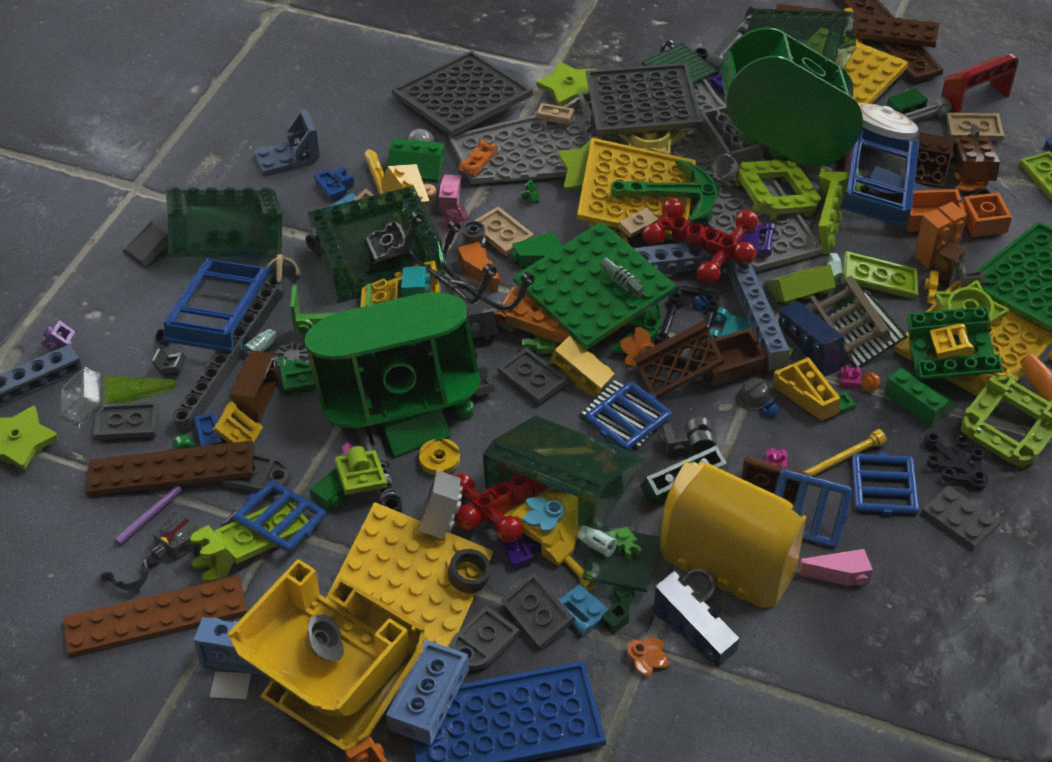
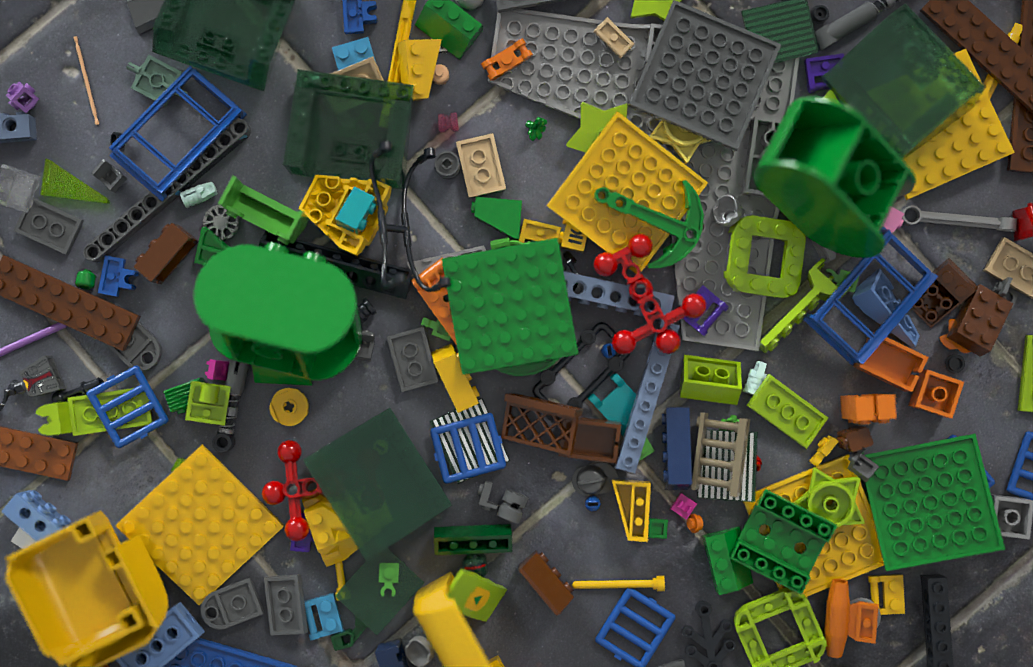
camera: 25 degrees right, 40 degrees up
yellow plate [212,401,263,443] -> none
tan helmet [266,254,301,283] -> none
dark grey piece [305,614,344,661] -> none
dark grey slope [366,222,415,262] -> none
light grey brick [419,470,463,539] -> none
bright pink slope [439,175,462,214] -> none
black tyre [447,549,491,593] -> none
orange slope [458,242,500,292] -> none
medium azure plate [523,497,564,531] -> none
light aqua hinge [577,525,617,557] -> none
sand green hinge [600,258,644,298] -> none
tan plate [618,208,659,238] -> none
orange plate [619,327,654,366] -> none
dark pink tile [766,448,787,467] -> none
blue bar [775,469,852,548] -> none
white dish [858,103,918,140] -> none
green brick [887,87,928,114] -> none
yellow plate [930,324,975,360] -> none
none -> light nougat piece [73,36,99,125]
none -> sand green plate [126,55,188,107]

